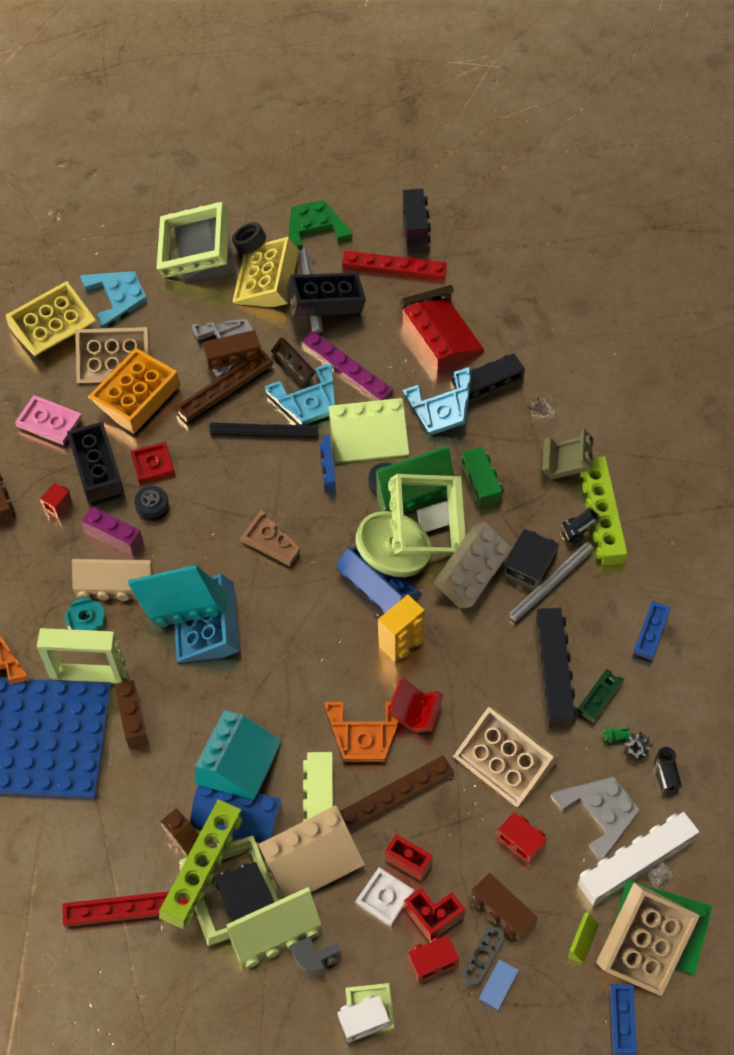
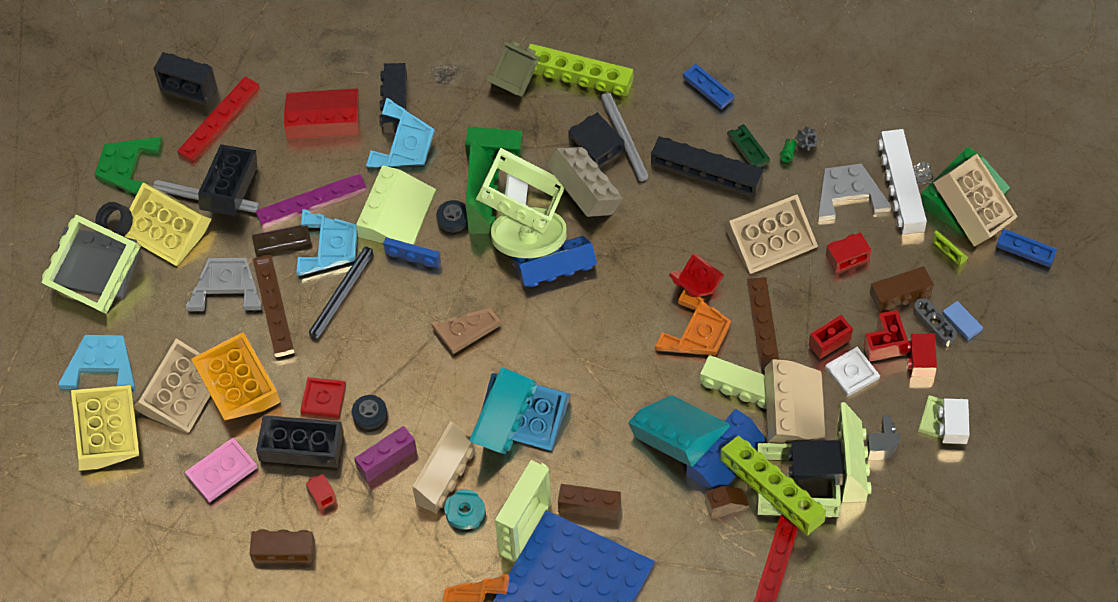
camera: 65 degrees left, 0 degrees up
reddish brown brick [202,330,262,370] -> none
yellow piece [378,595,425,662] -> none
dark brown plate [400,285,454,309] -> none
black piece [562,507,600,543] -> none
black piece [654,747,682,792] -> none

